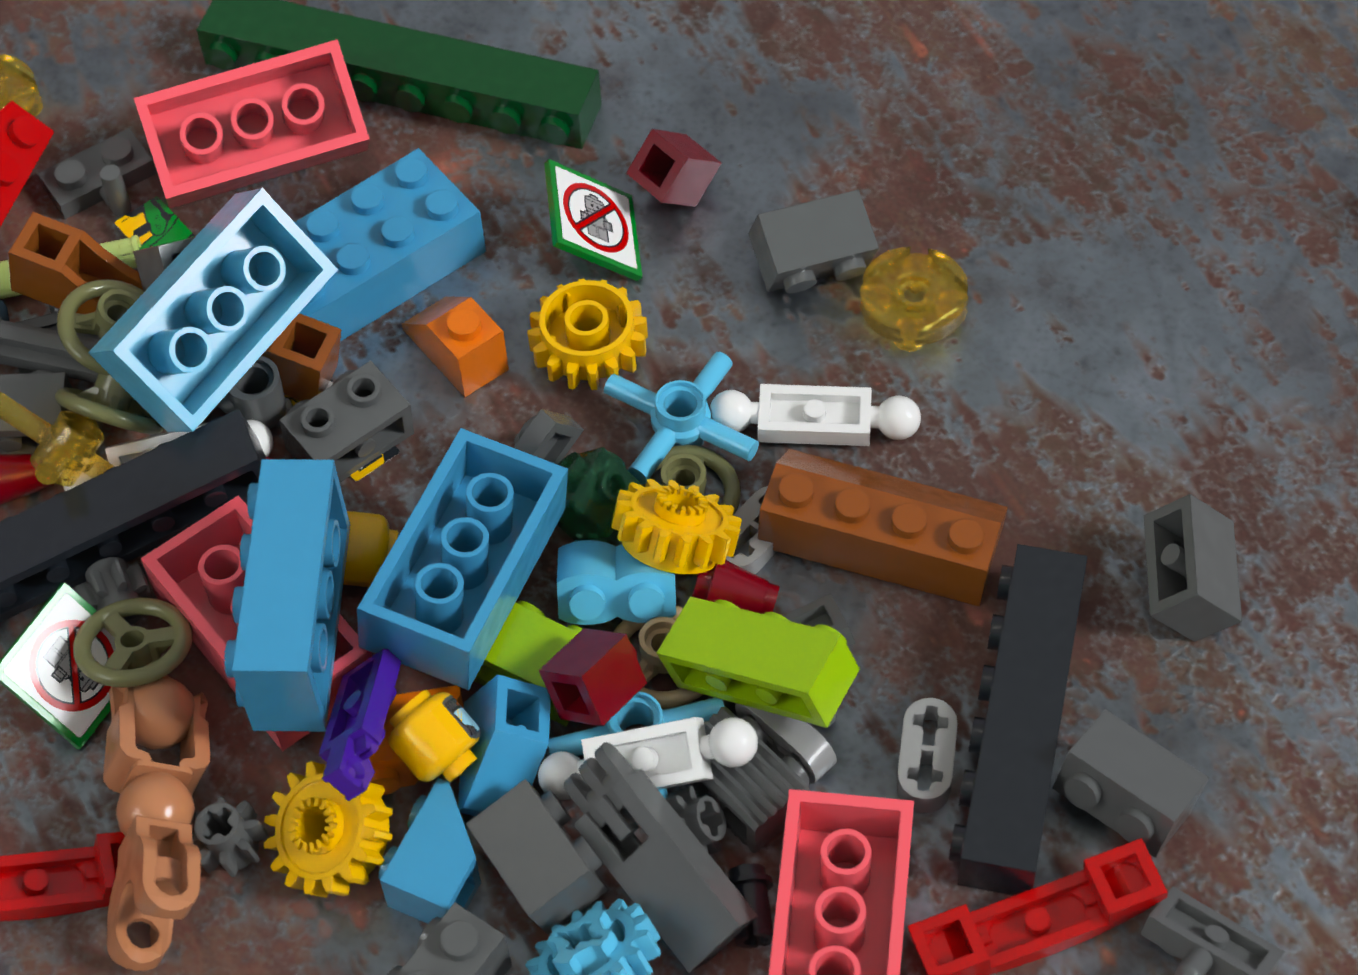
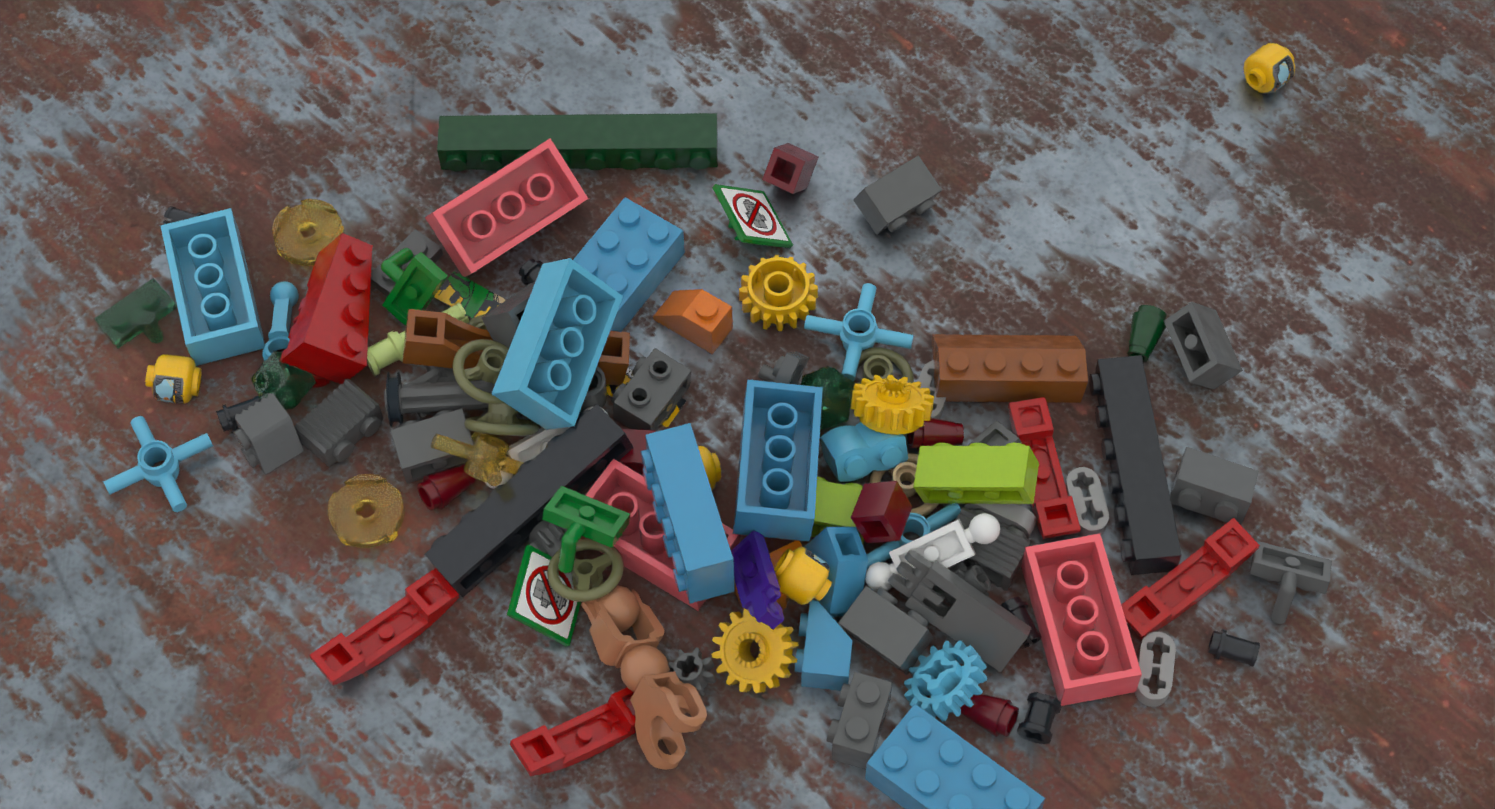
camera: 20 degrees left, 5 degrees up
white plate [710,384,921,446] -> none
clear yellow plate [860,247,968,352] -> none
none -> green plate [381,248,448,326]
none -> green plate [543,486,630,573]
none -> red slope [1008,397,1081,539]
none -> dark green cone [1127,305,1167,362]

